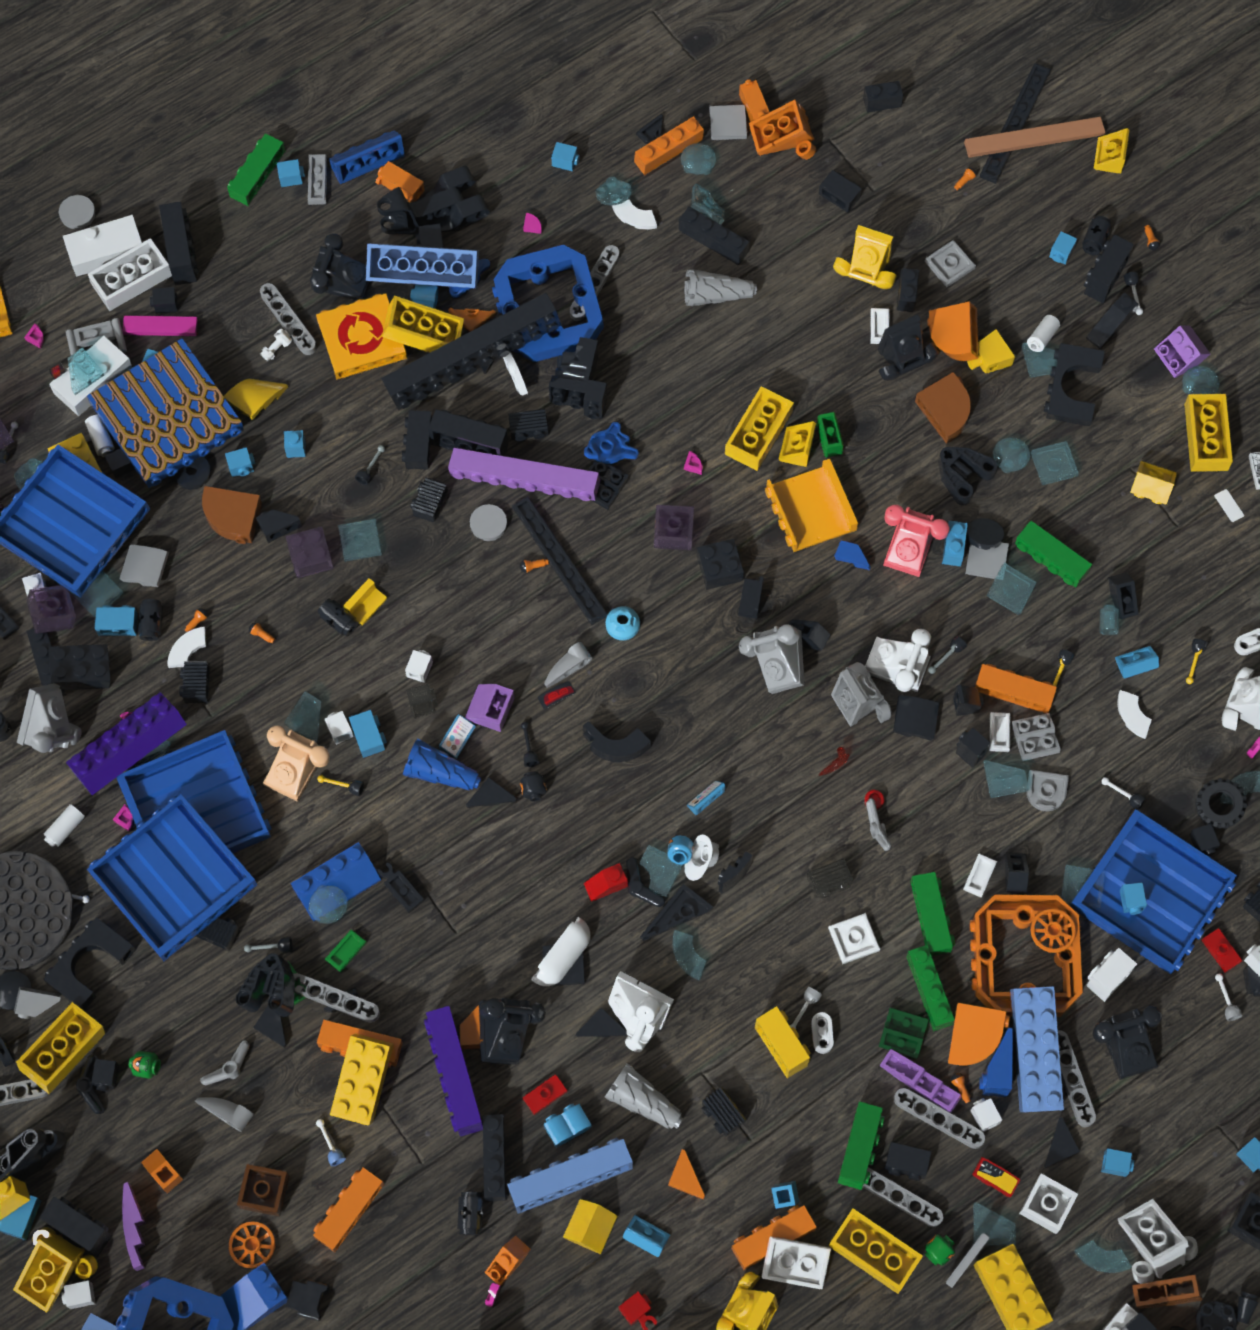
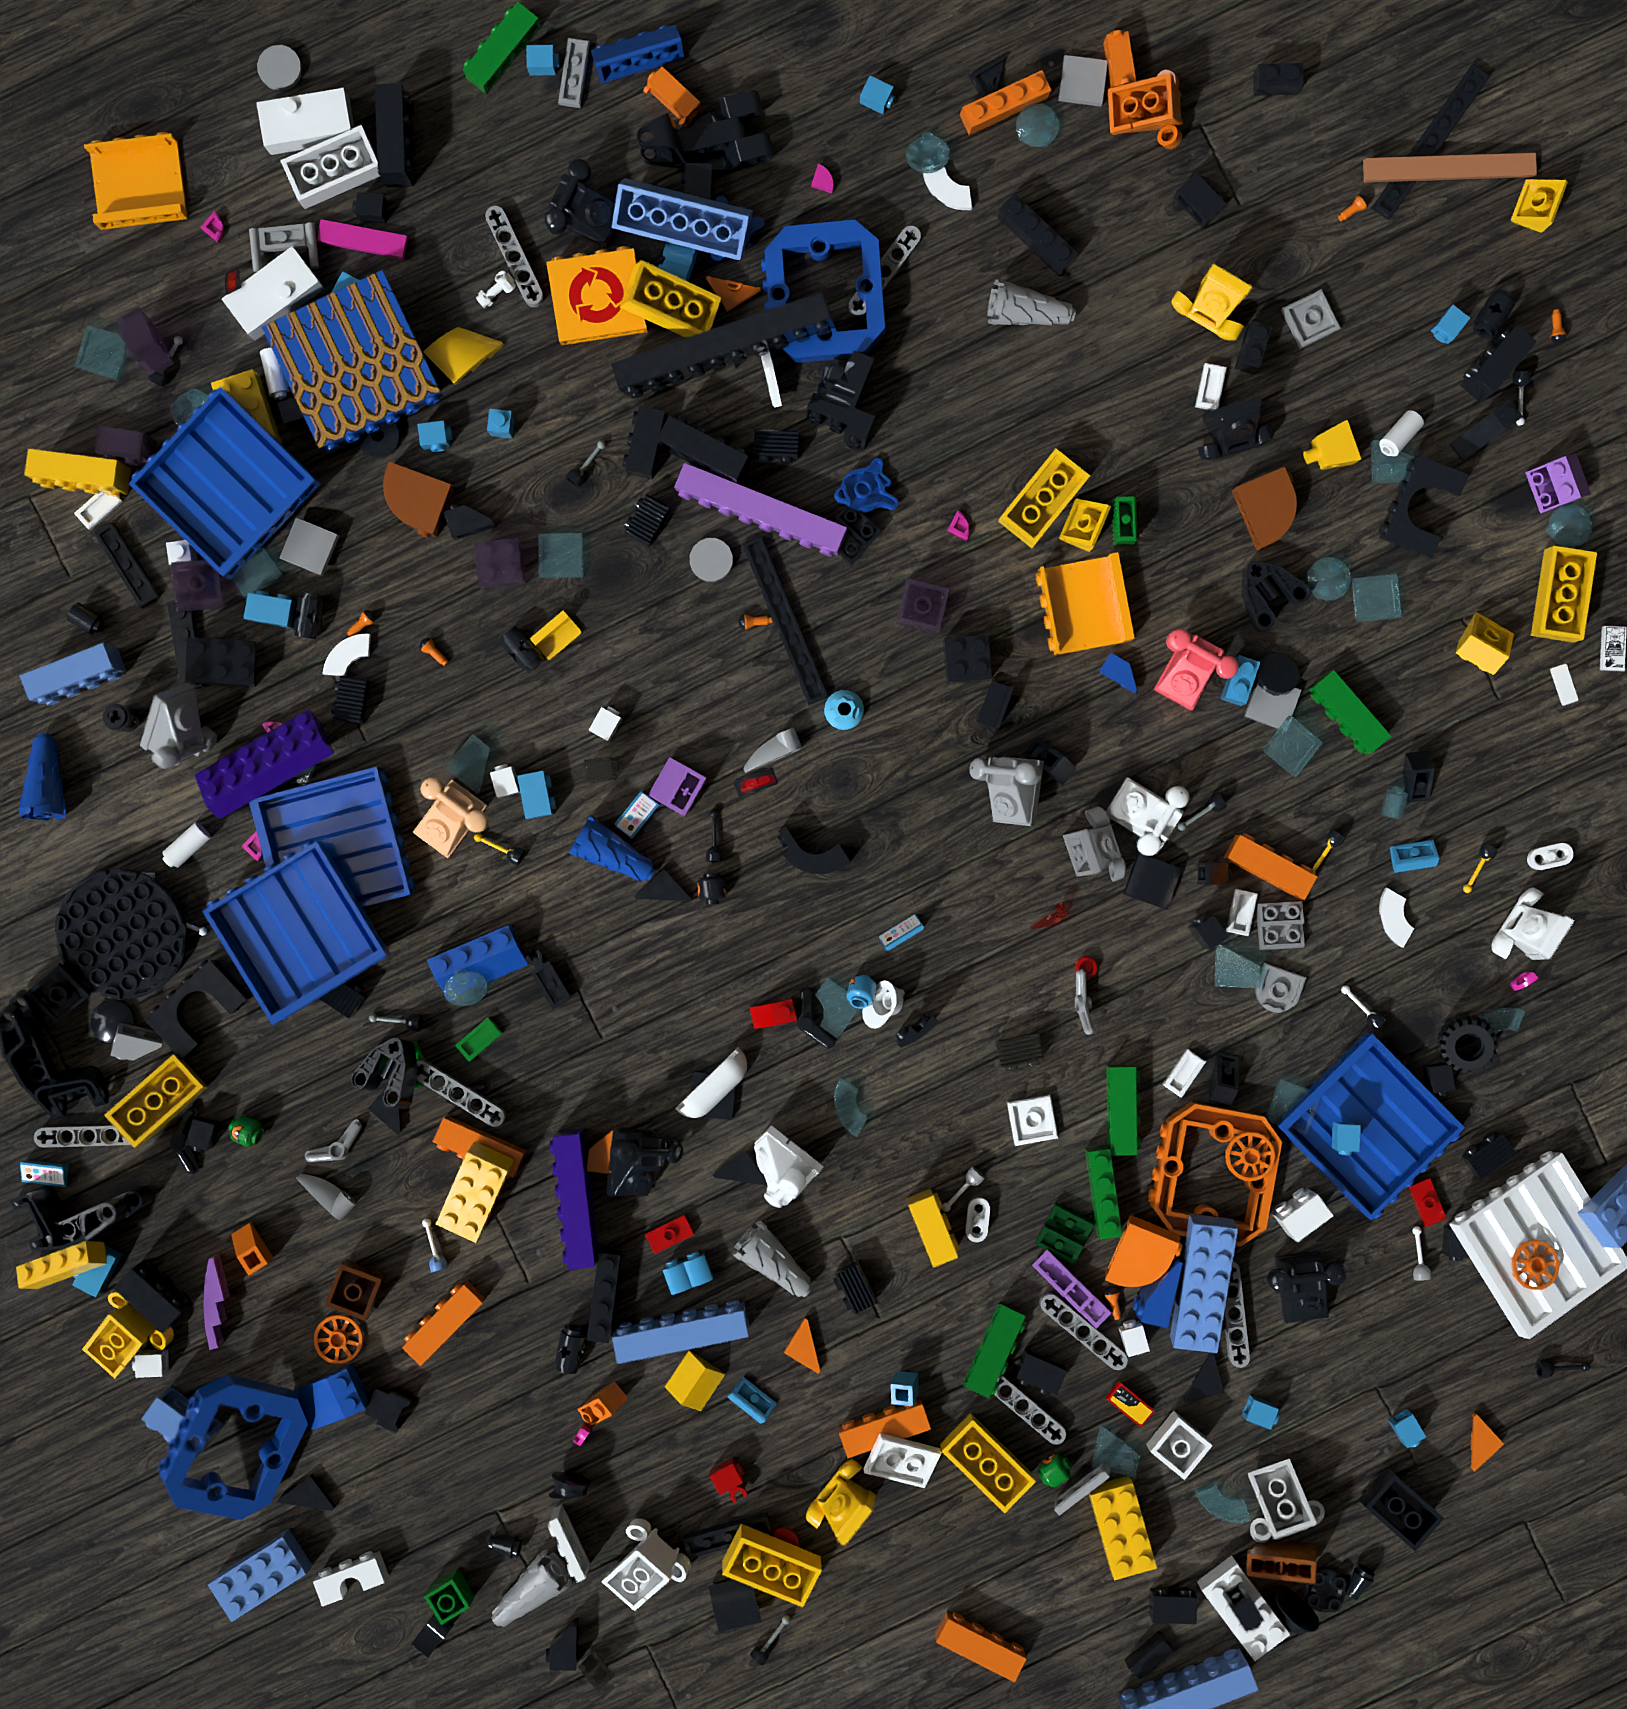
camera: 15 degrees right, 20 degrees up
clear light blue wing [68,348,104,395] -> none
black wing [640,884,713,941] -> none
clear light blue tile [691,184,725,225] -> none
orange brick [927,301,978,361] -> none

